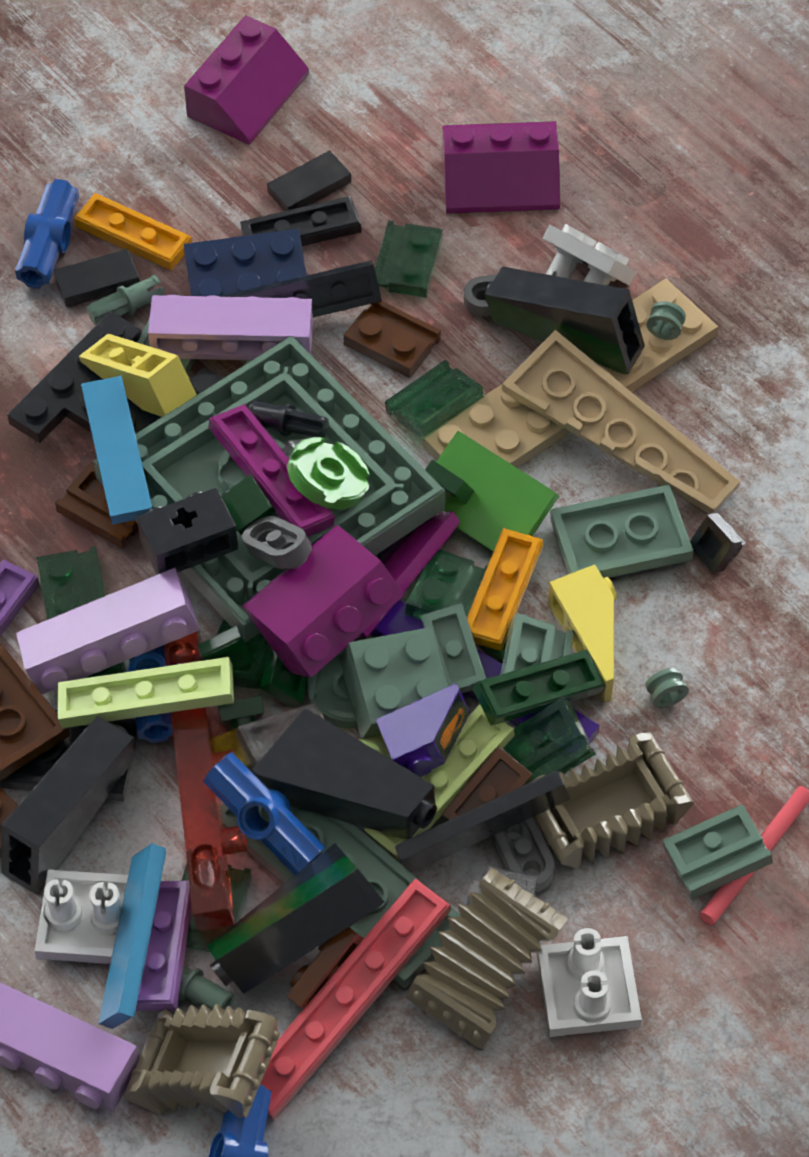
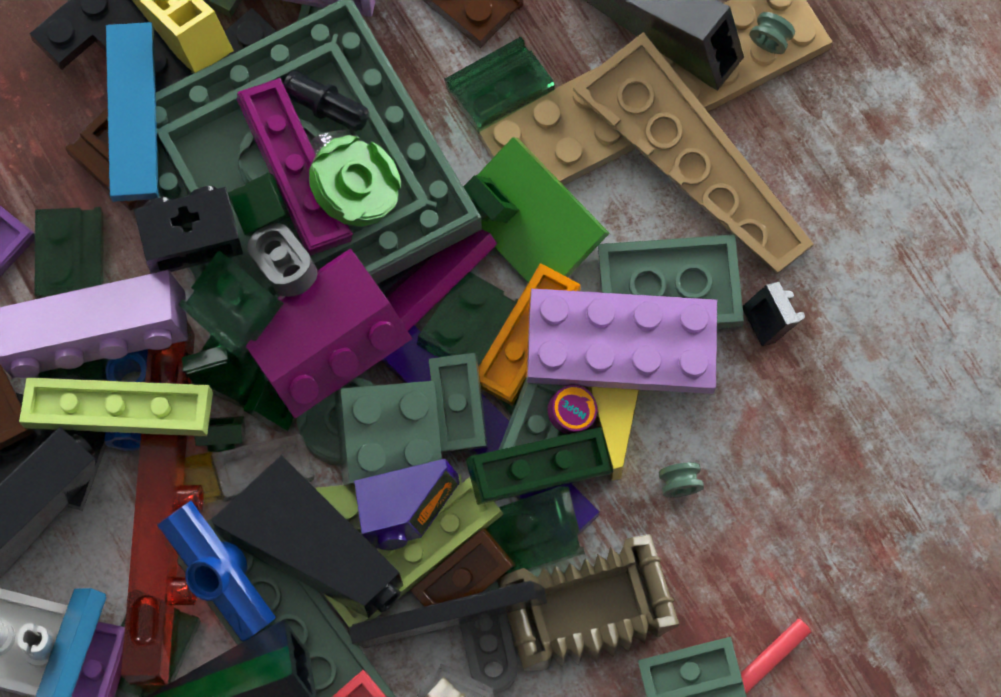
camera: 10 degrees right, 15 degrees up
none -> clear green plate [178,250,284,358]
none -> lavender plate [527,288,717,394]
none -> magenta tile [547,385,597,434]

